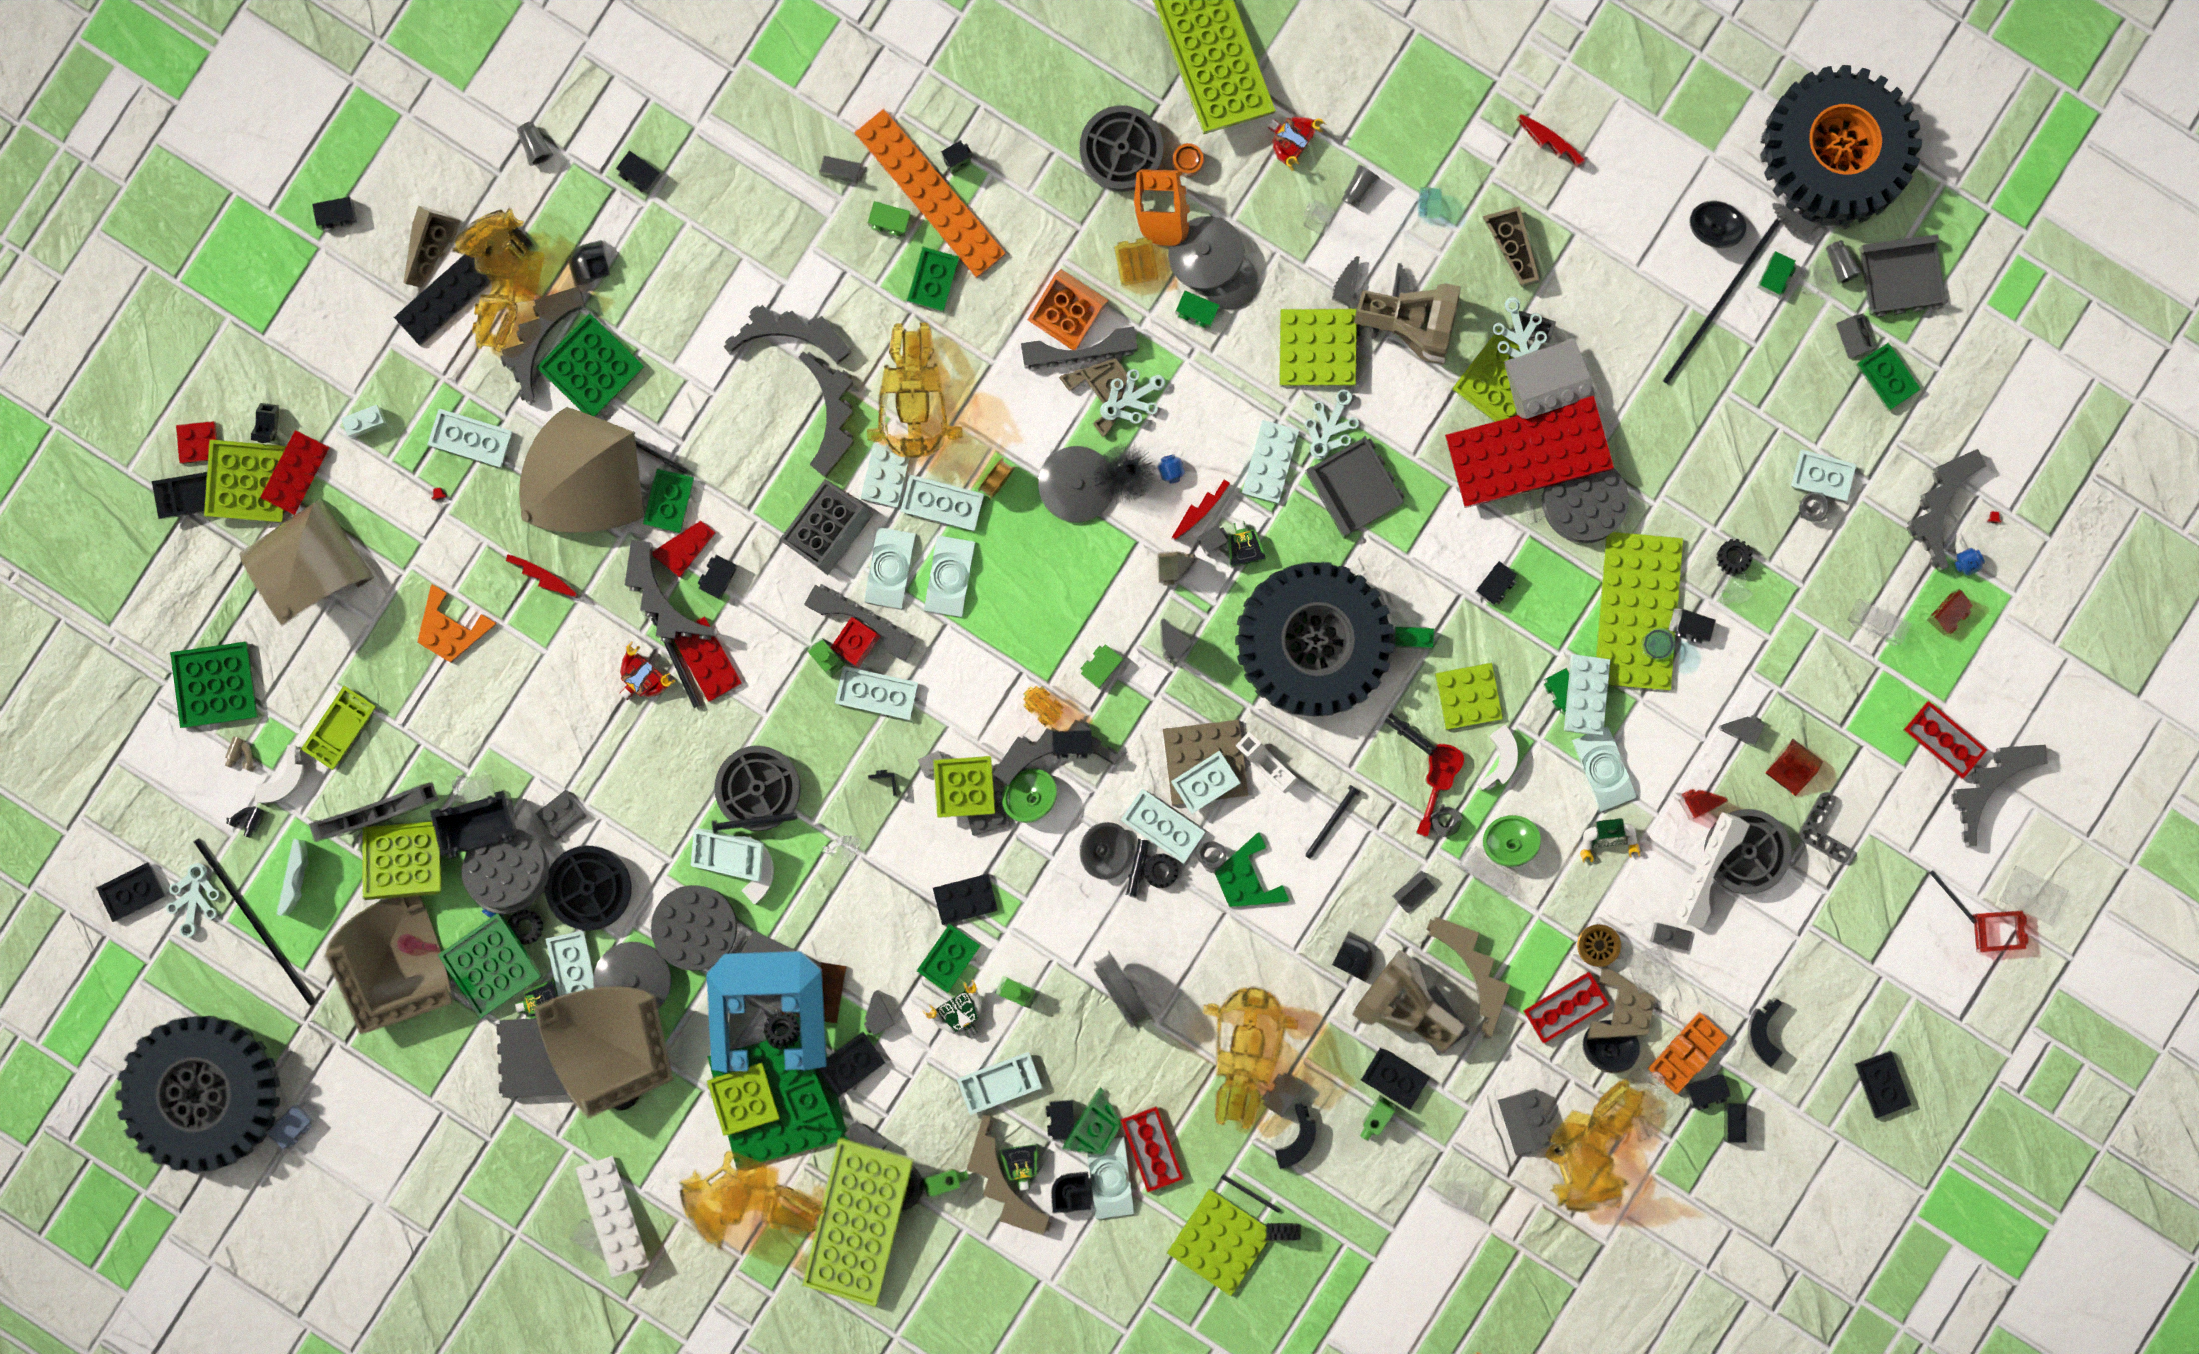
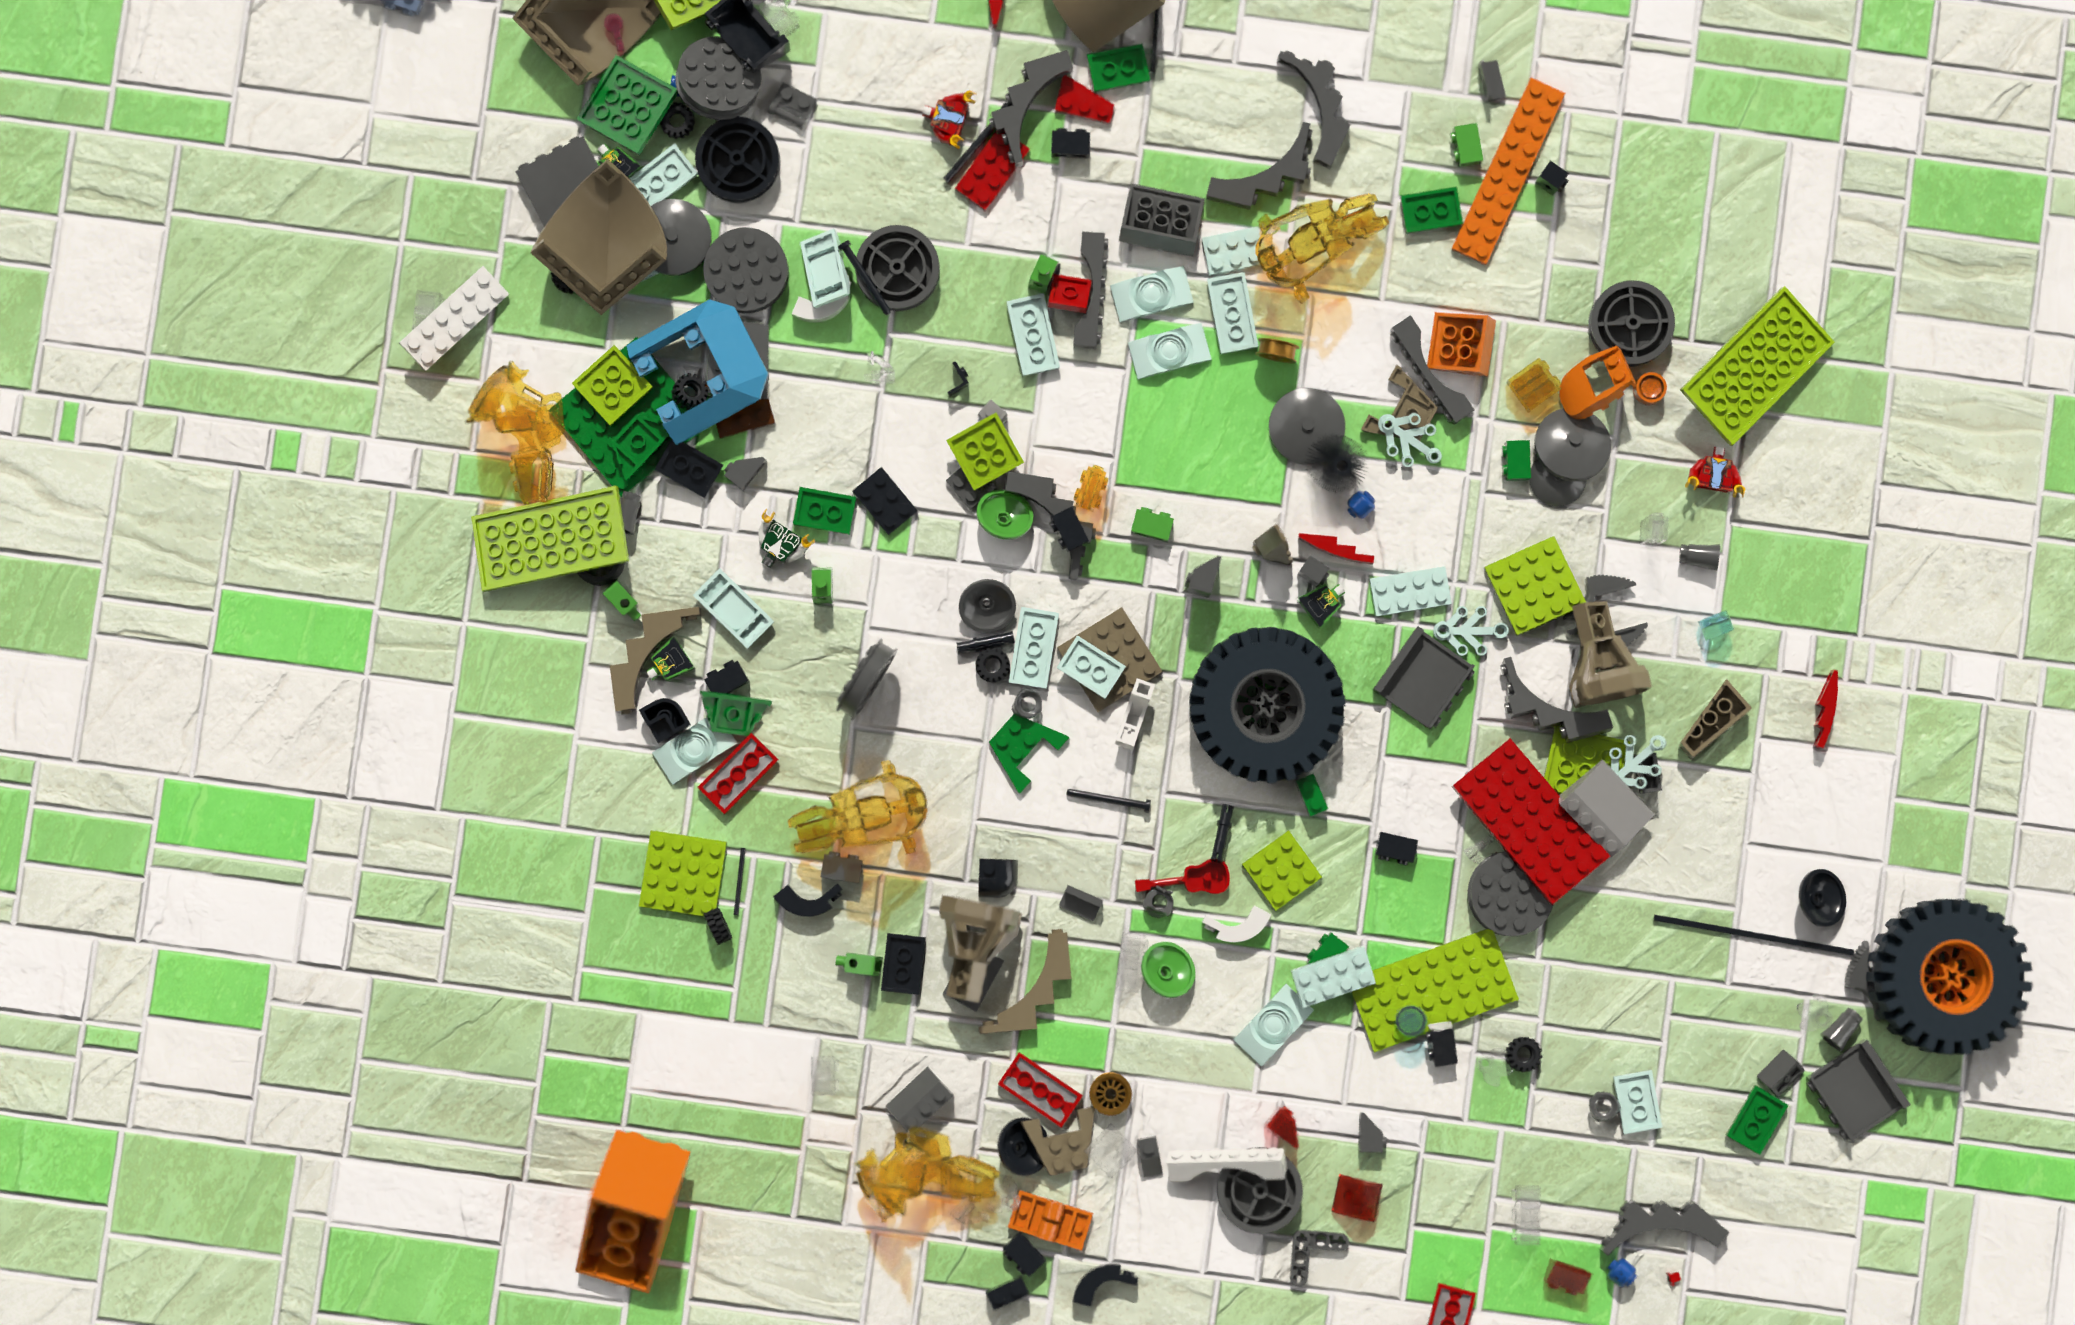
camera: 70 degrees right, 0 degrees up
torso [1580,818,1640,863] -> none
green brick [1756,251,1797,298] -> none
none -> dark grey arch [1500,657,1613,743]

